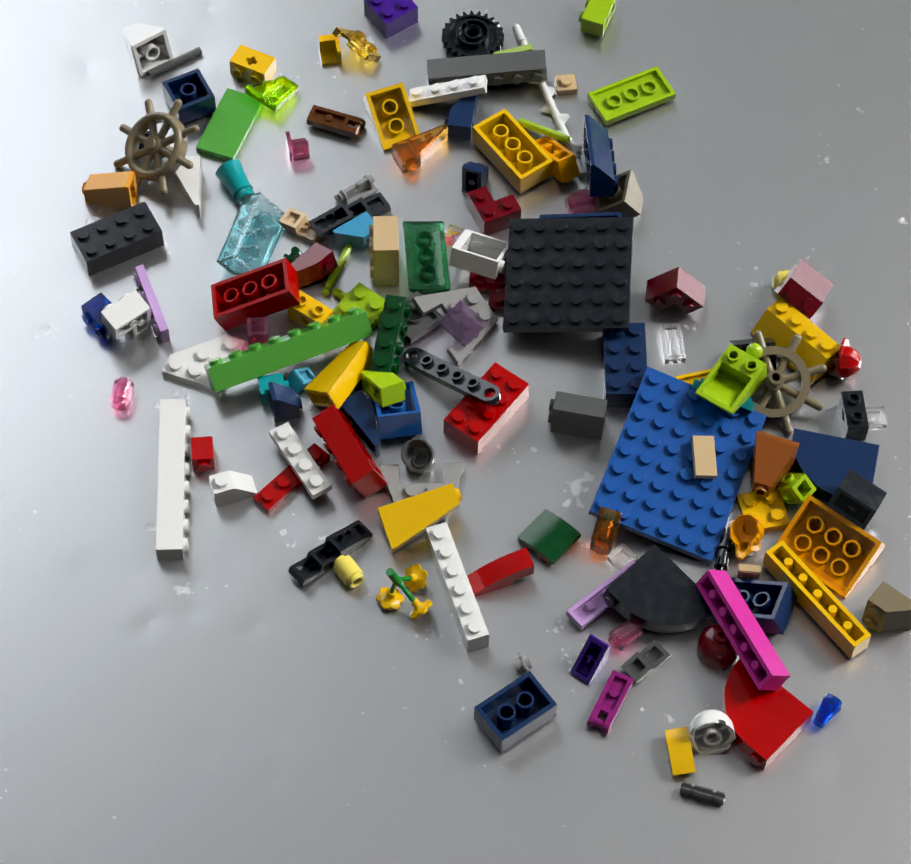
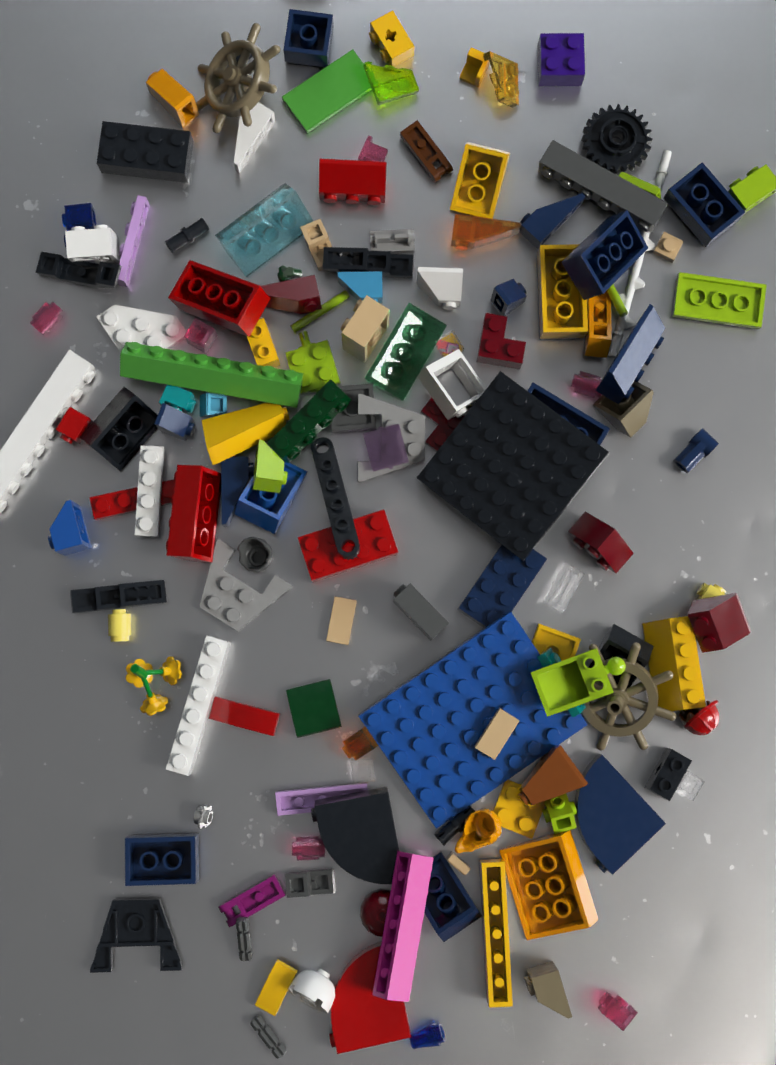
camera: 30 degrees right, 25 degrees up
white slope [208,470,257,507] -> none
teal plant [215,159,255,205] -> none
yellow slope [378,483,462,553] -> none
white plate [409,75,488,108] -> none
dark purple slope [570,634,610,684] -> none
black slope [826,469,887,530] -> none
none -> black slope [36,252,122,288]
none -> blue slope [48,500,91,556]
none -> black slope [80,387,158,471]
none -> black wing [90,898,183,973]
none -> black pin [165,218,209,253]
none -> dark grey axle [236,917,252,961]
none -> red slope [319,159,387,205]
none -> tan tile [326,596,357,645]
none -> white slope [417,267,463,310]
none -> dark blue brick [562,210,648,300]
none -> dark blue brick [664,162,745,247]
none -> dark blue piece [673,428,719,473]

